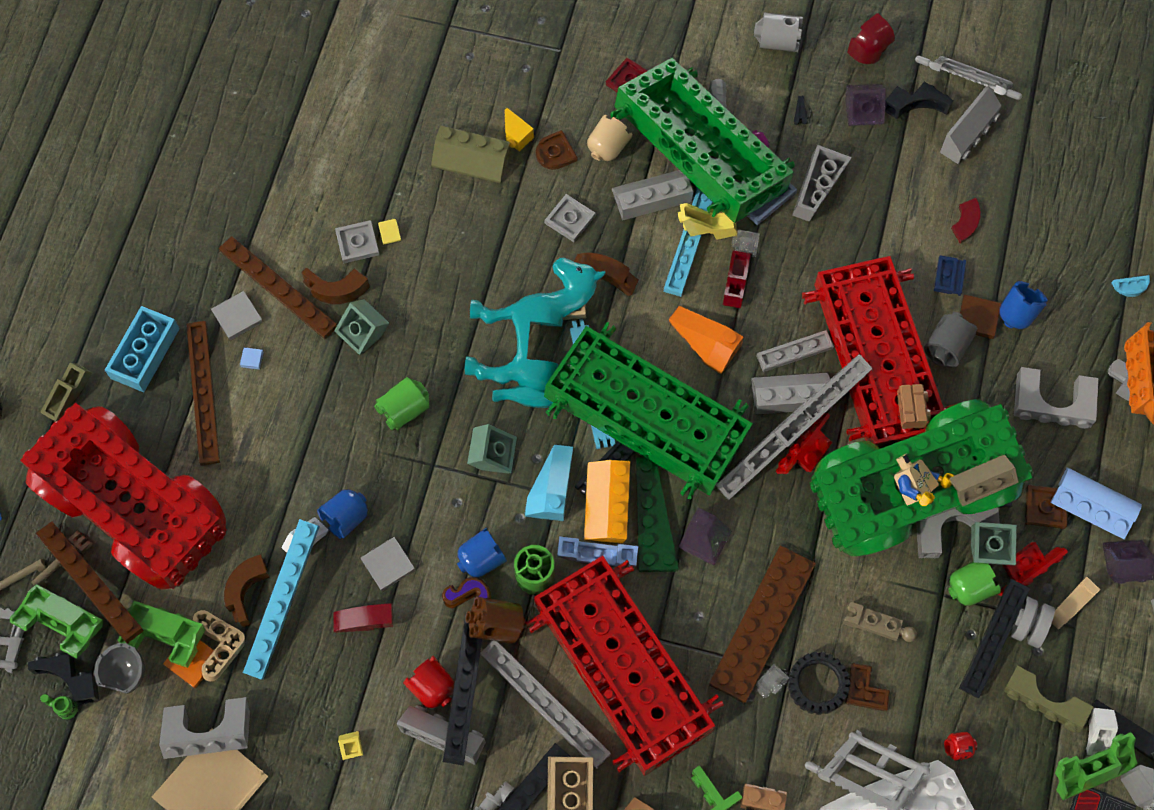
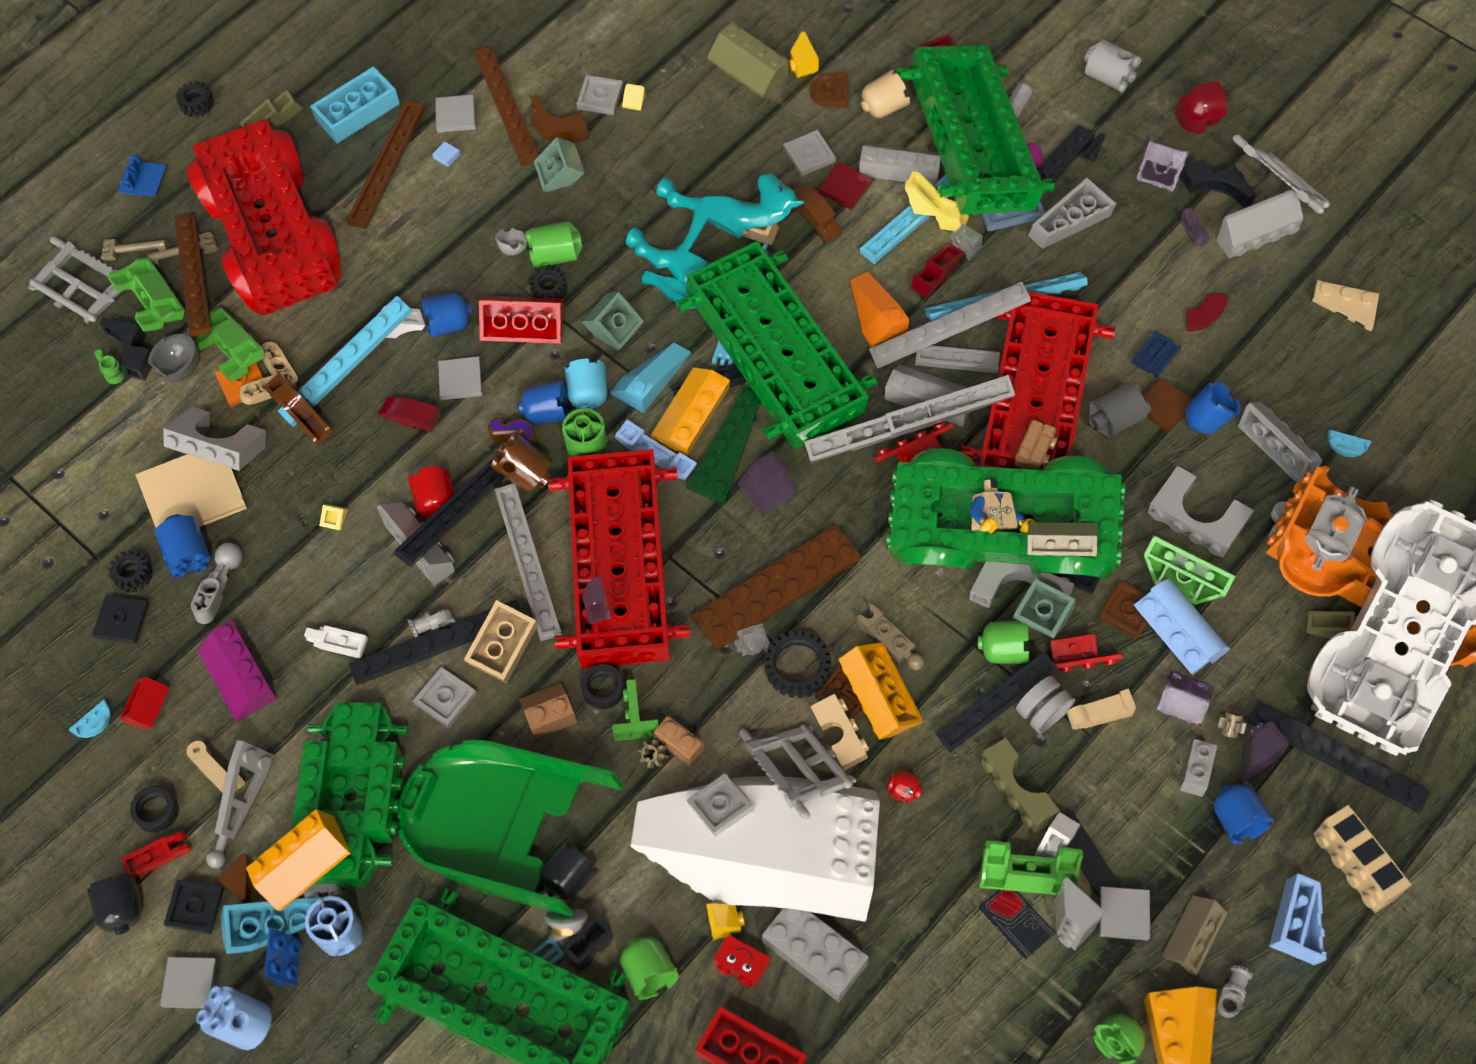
camera: 30 degrees right, 5 degrees down
reddish brown arch [224,554,270,627] -> none
none -> reddish brown arch [264,373,334,445]
none -> red slope [479,296,564,343]
none -> light grey hair [496,227,528,256]
none -> black tyre [530,266,568,298]
none -> medium azure cylinder [564,359,607,410]
none -> black tyre [581,664,625,709]
none -> clear purple brick [583,576,611,624]
none -> tan arch [810,694,869,771]
none -> dark red tile [818,162,873,210]
none -> light orange slope [839,642,924,740]
none -> light grey plate [869,282,1031,369]
none -> medium azure plate [924,272,1088,321]
none -> black plate [1037,125,1095,183]
none -> bright green wedge [1144,535,1236,605]
none -> clear purple plate [1180,208,1209,246]
none -> light grey slope [1238,402,1323,482]
none -> tan wing [1312,280,1379,331]

